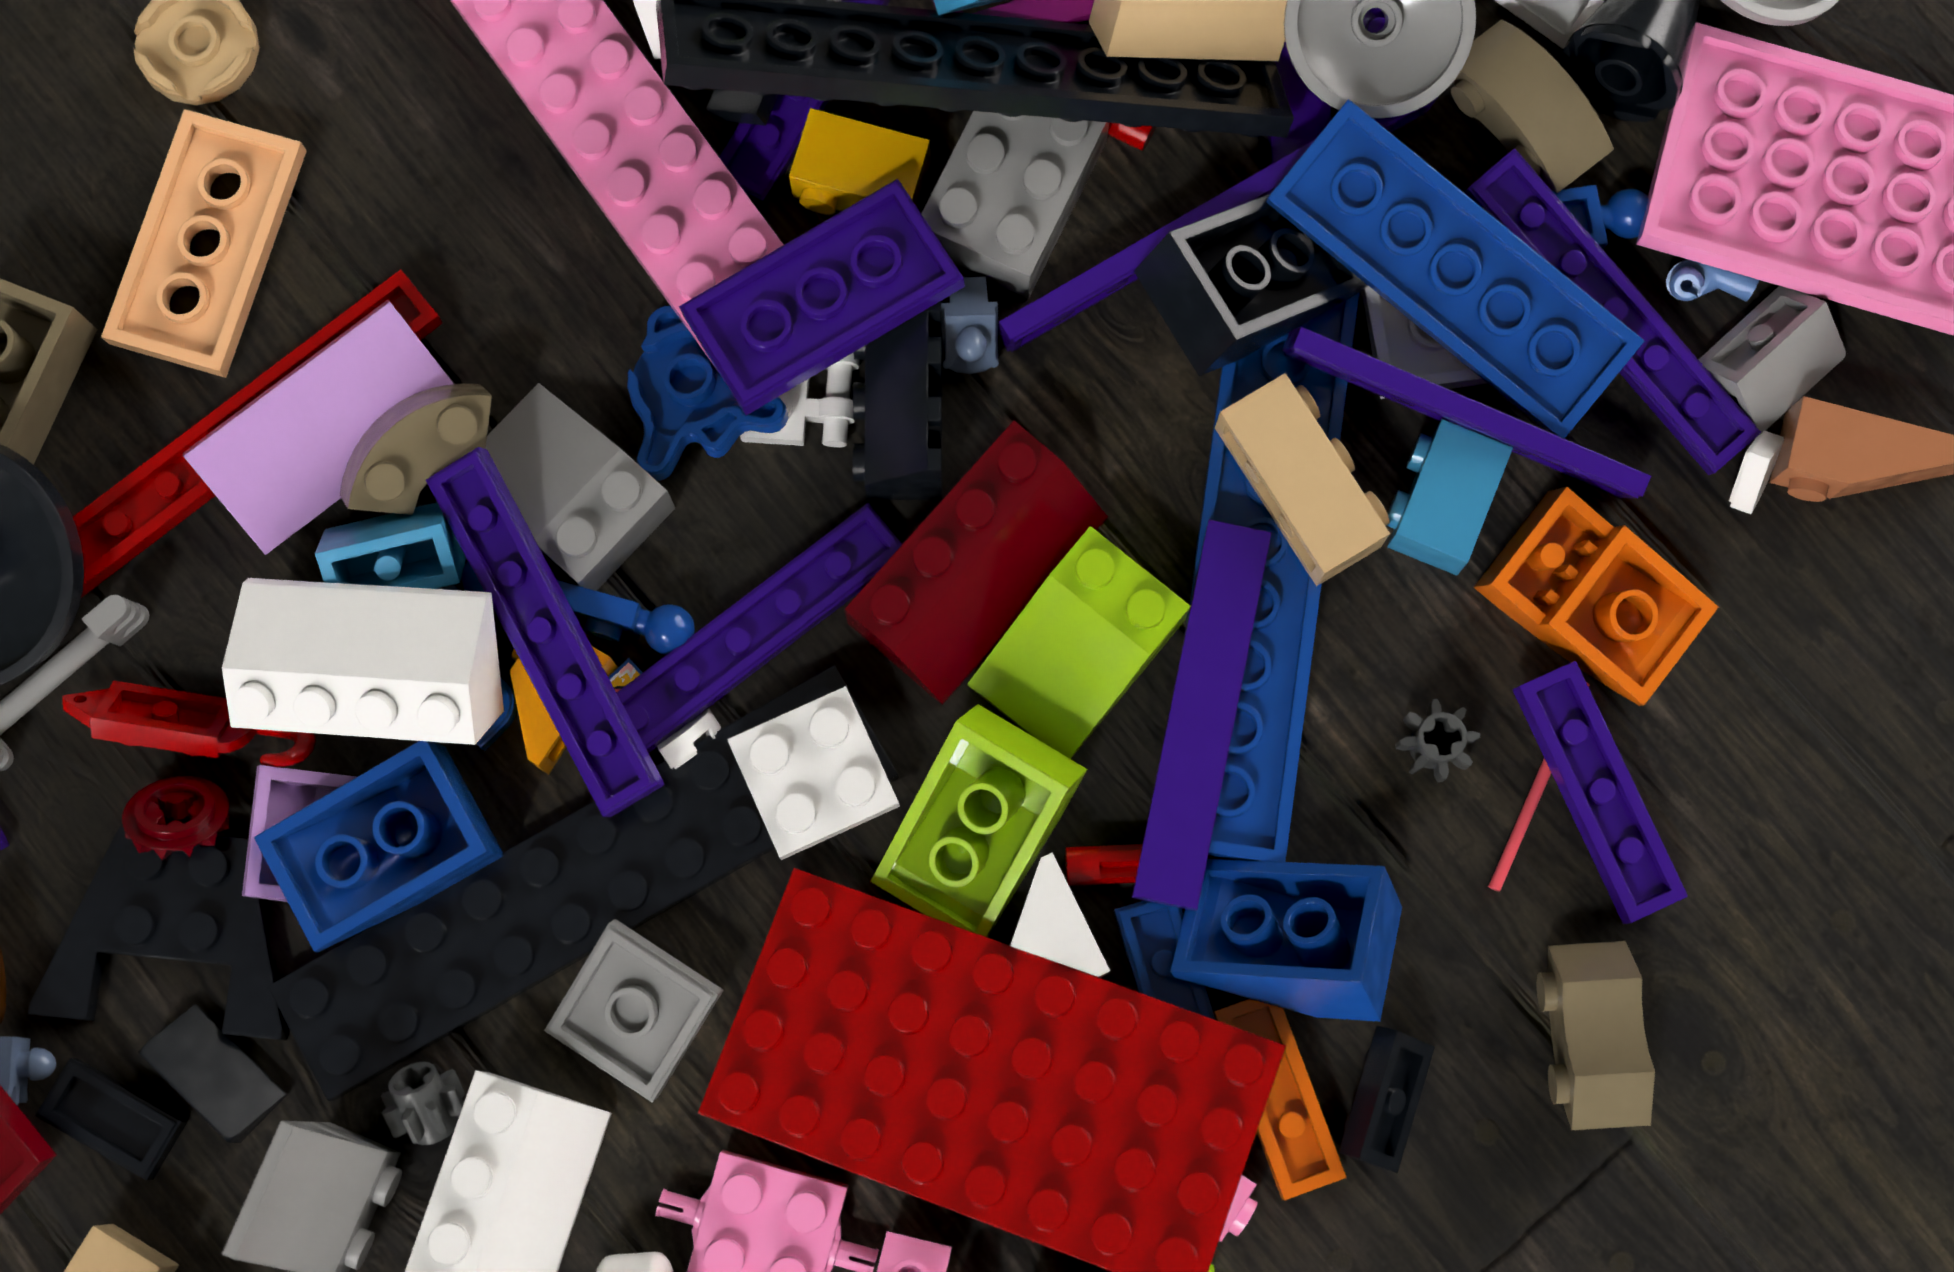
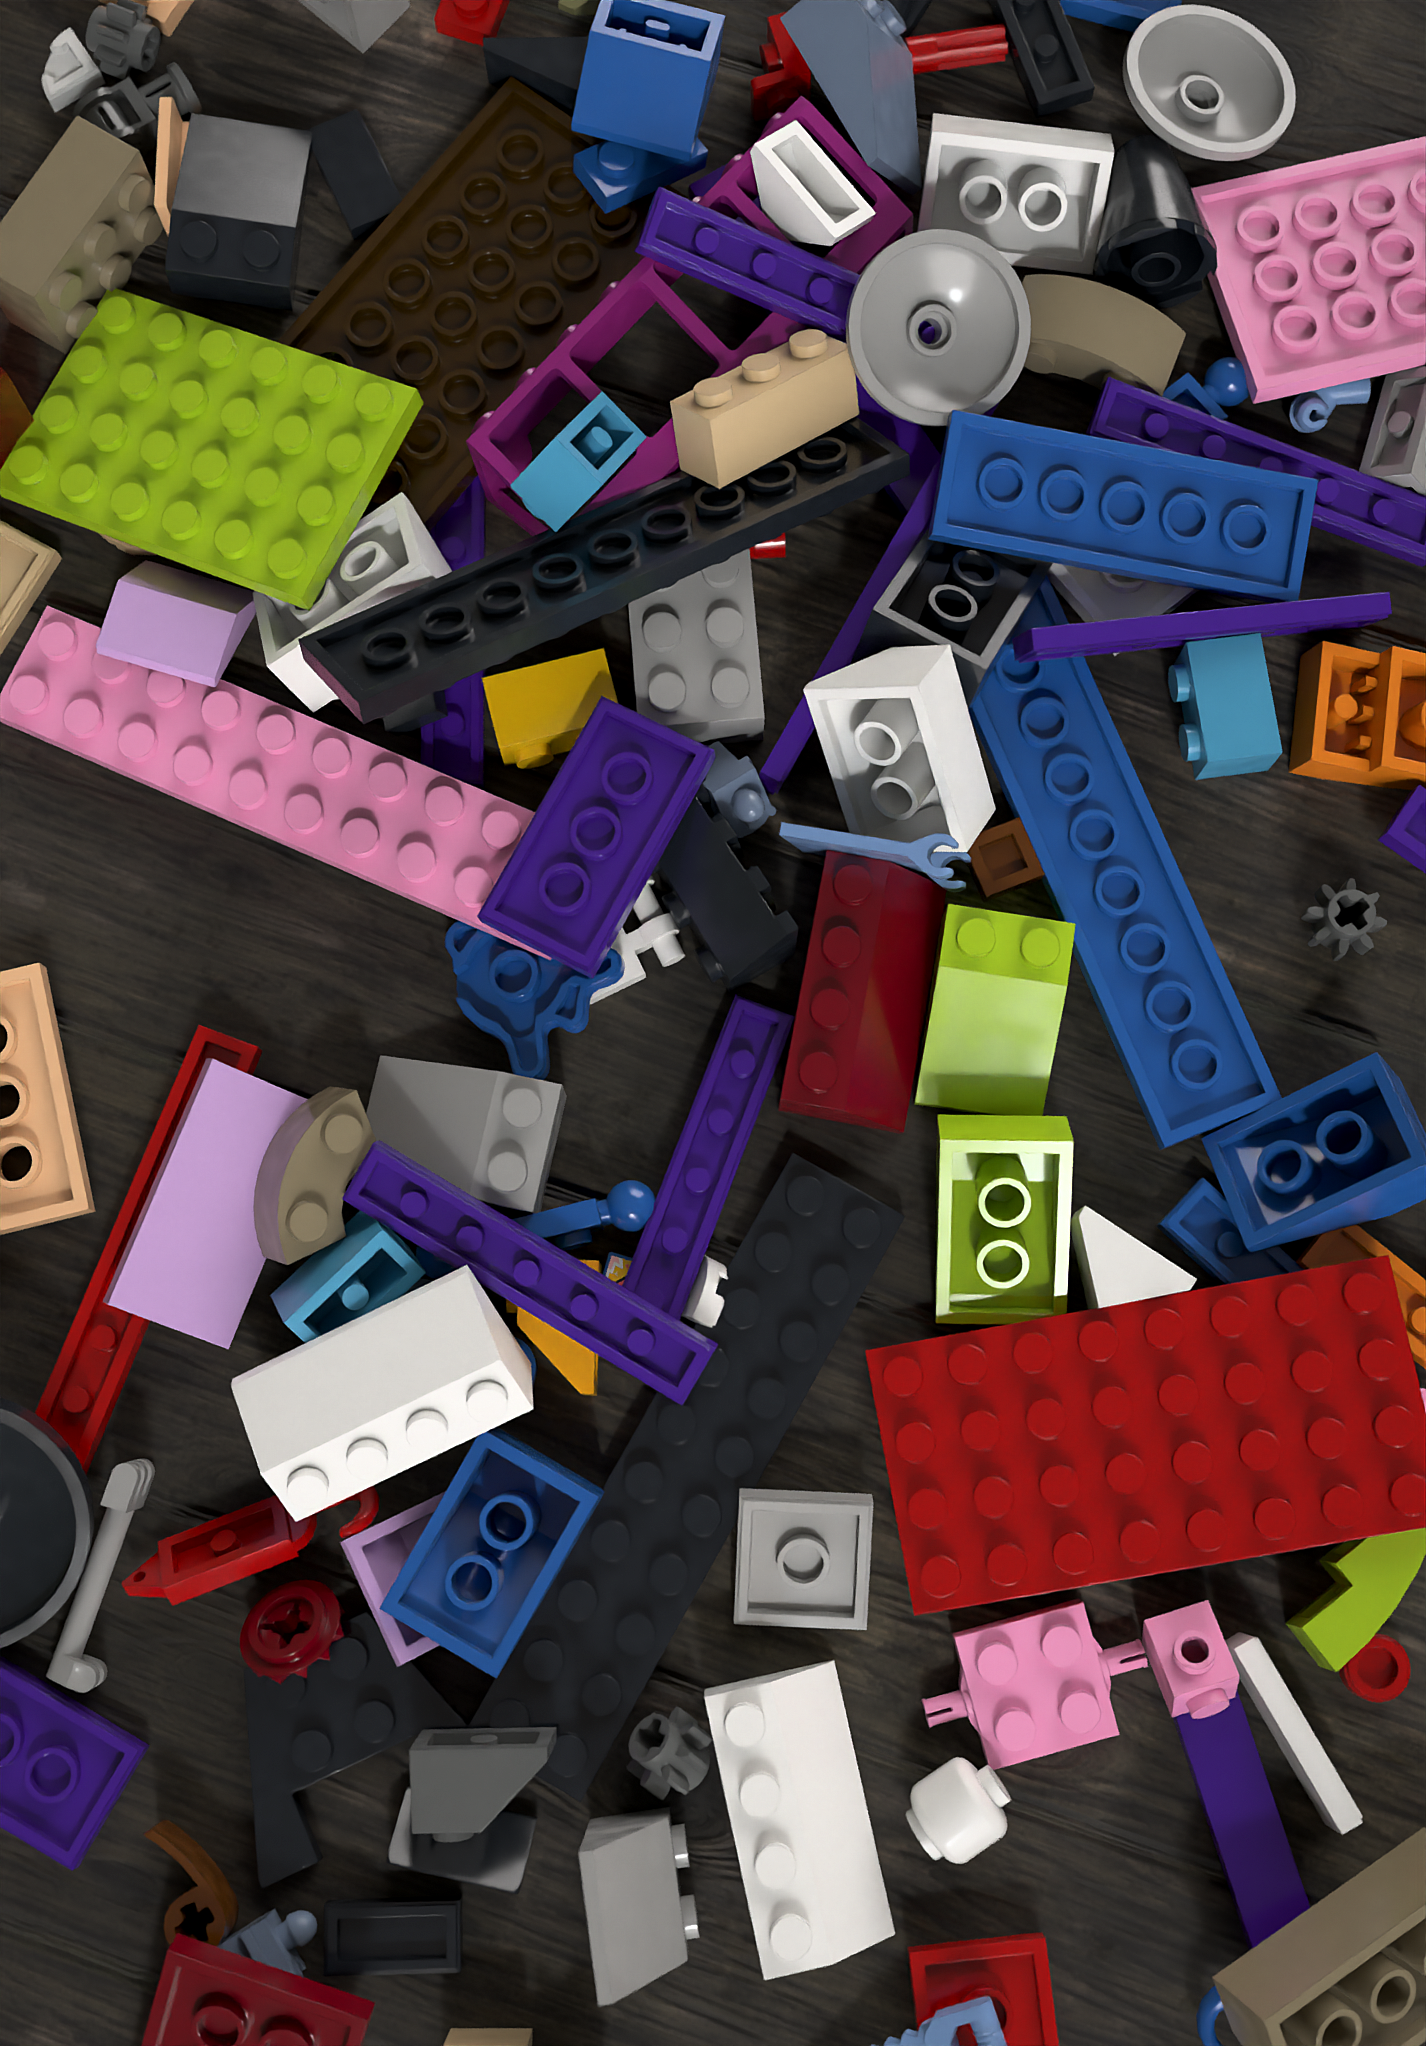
camera: 30 degrees left, 0 degrees up
white plate [727,686,900,860] -> none
red piece [1065,844,1142,886] -> none
dark purple tile [1132,519,1272,911] -> none
tan brick [1215,373,1390,587] -> none
none -> dark grey slope [409,1727,557,1842]
none -> medium blue flag [779,822,971,892]
none -> white slope [803,645,996,852]
none -> reddish brown plate [966,817,1044,903]

